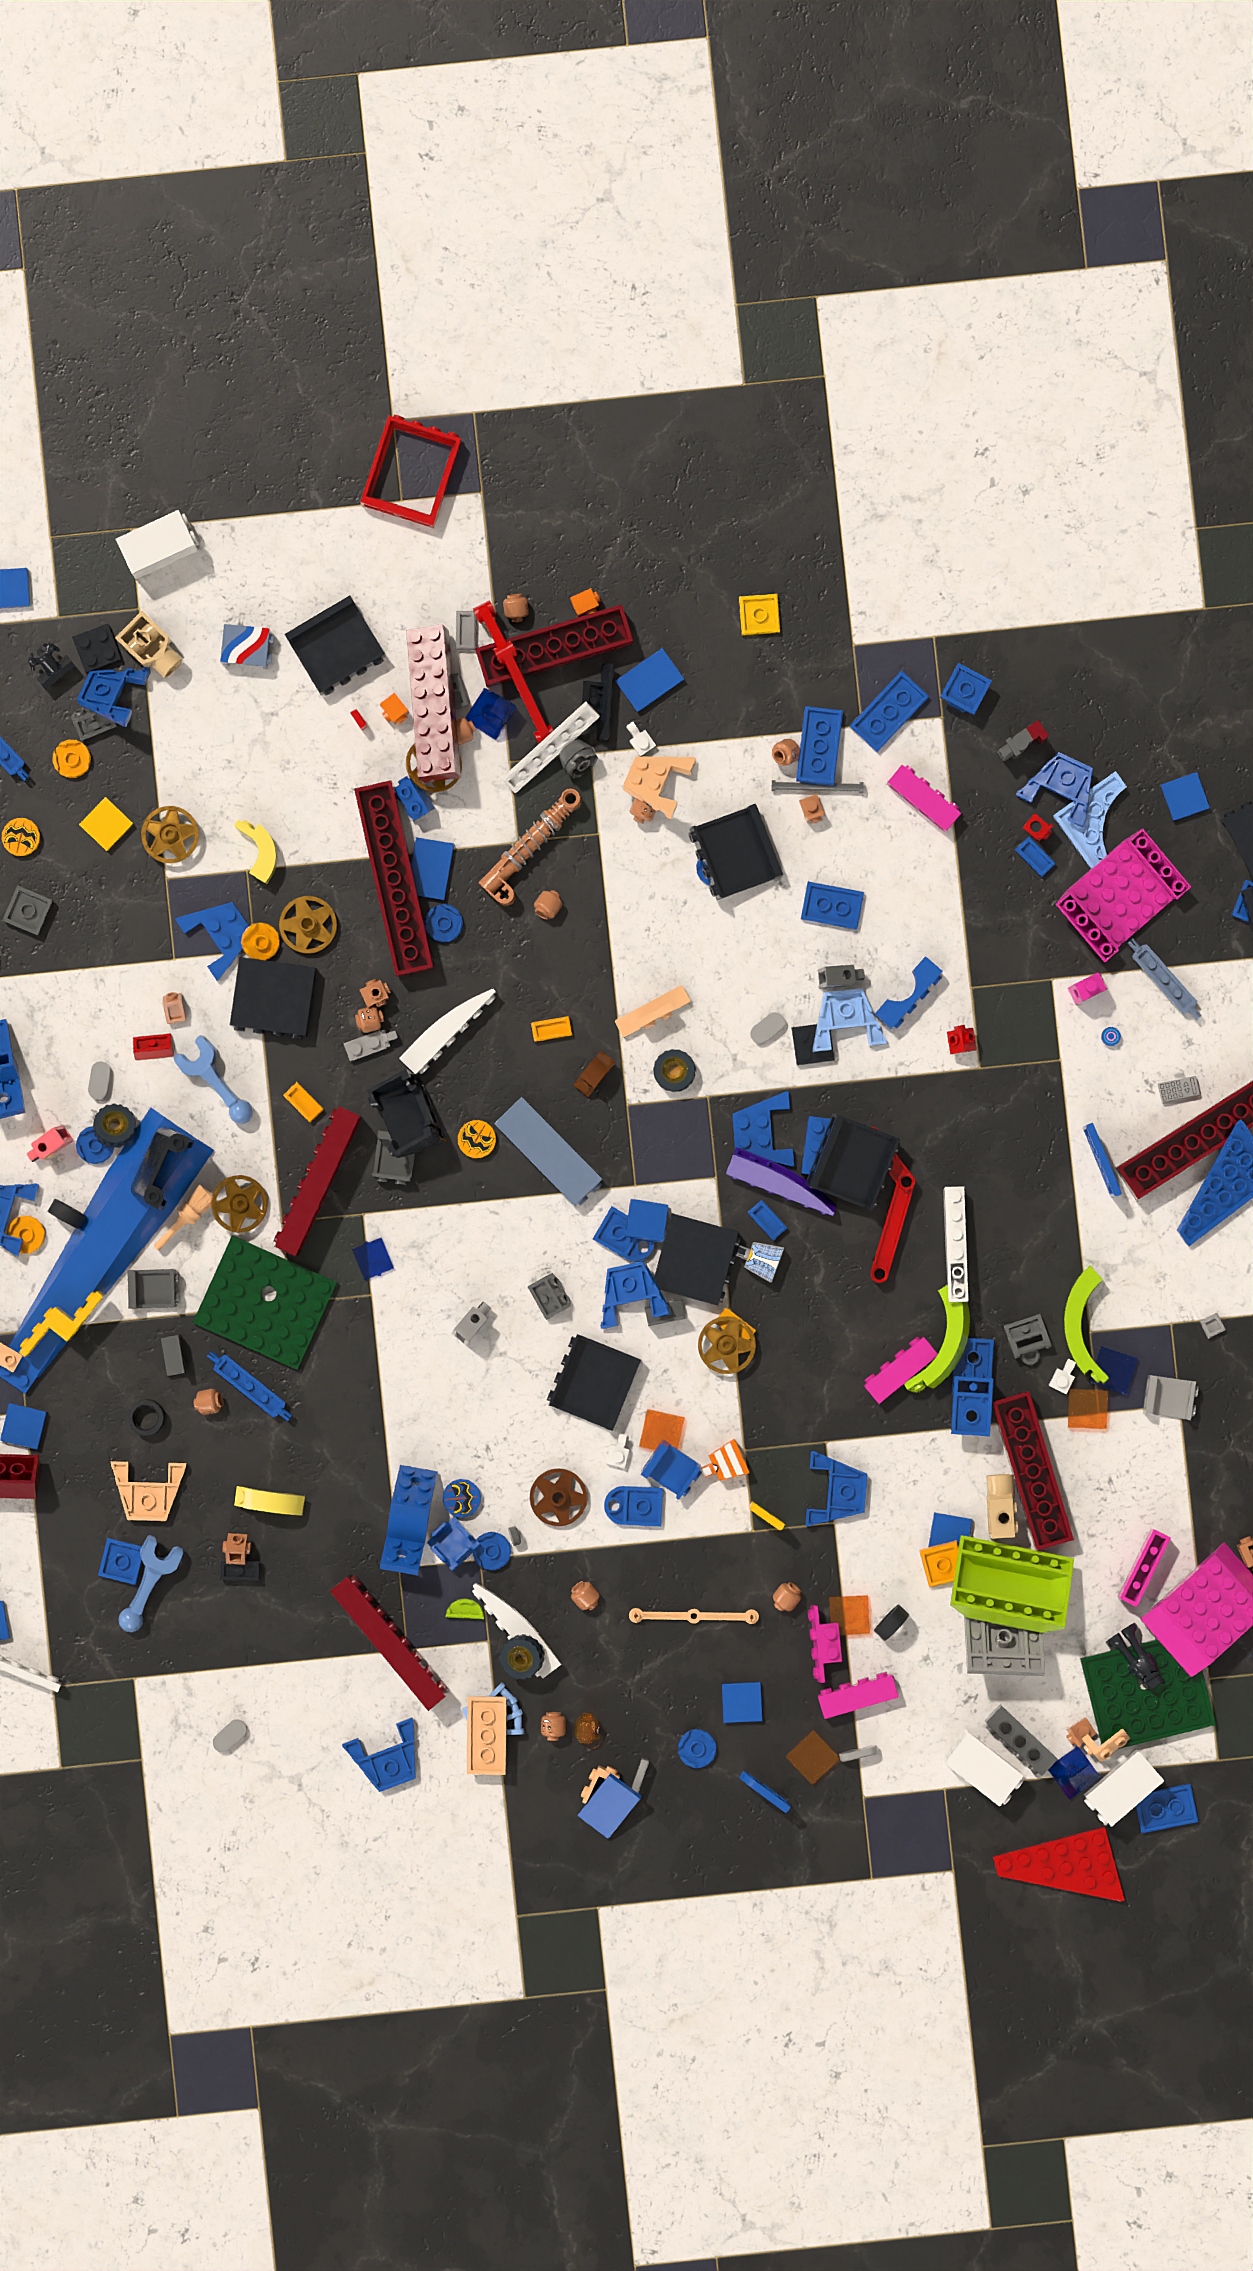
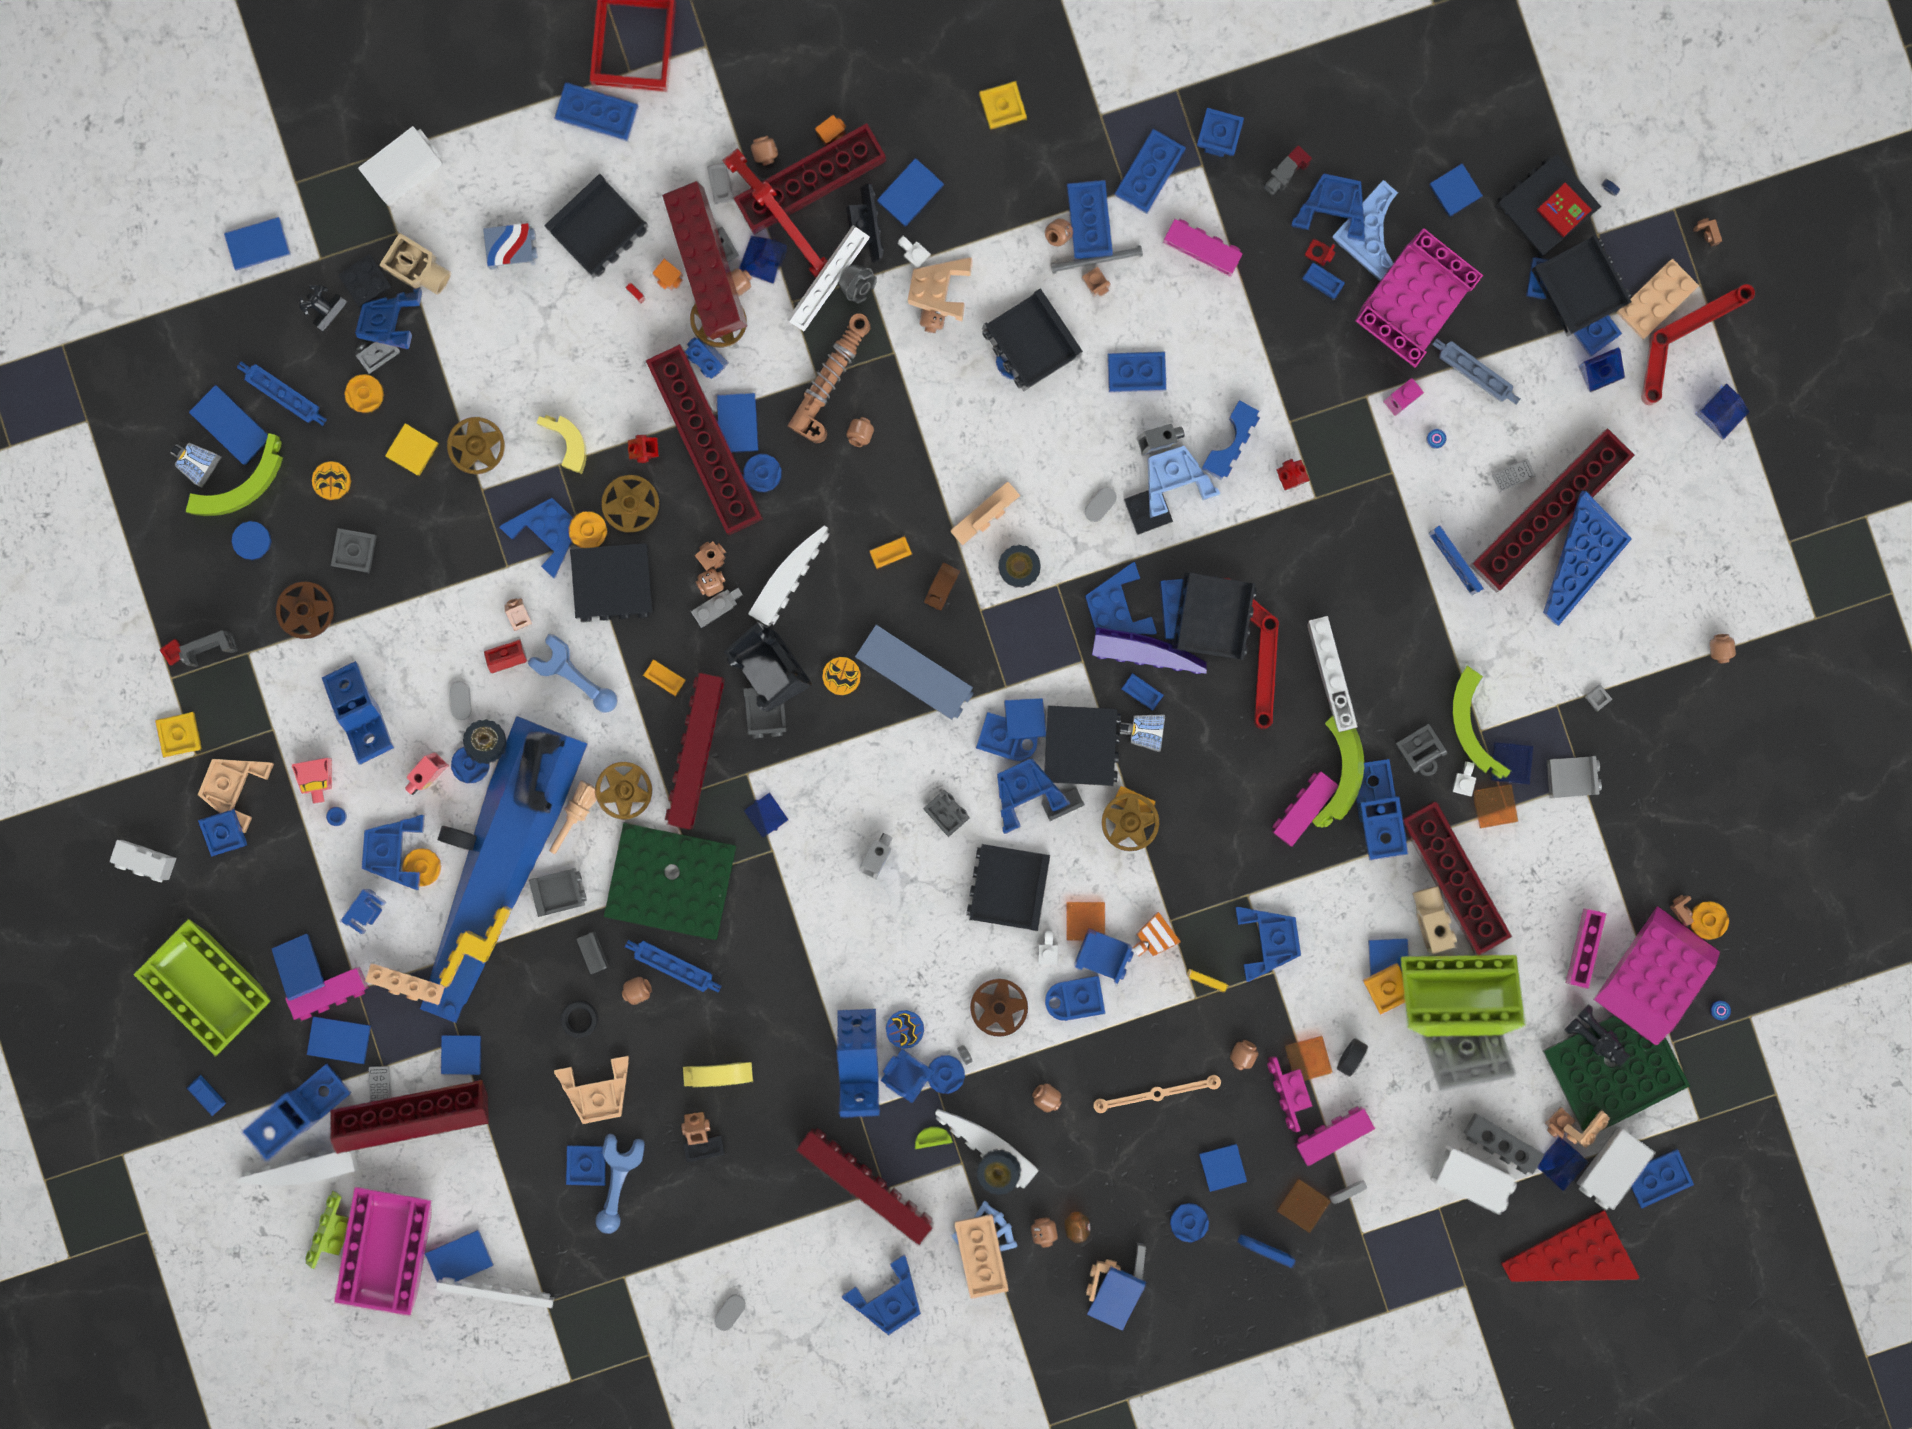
camera: 15 degrees left, 0 degrees up
none -> blue tile [554,82,639,142]
none -> red brick [628,435,659,463]

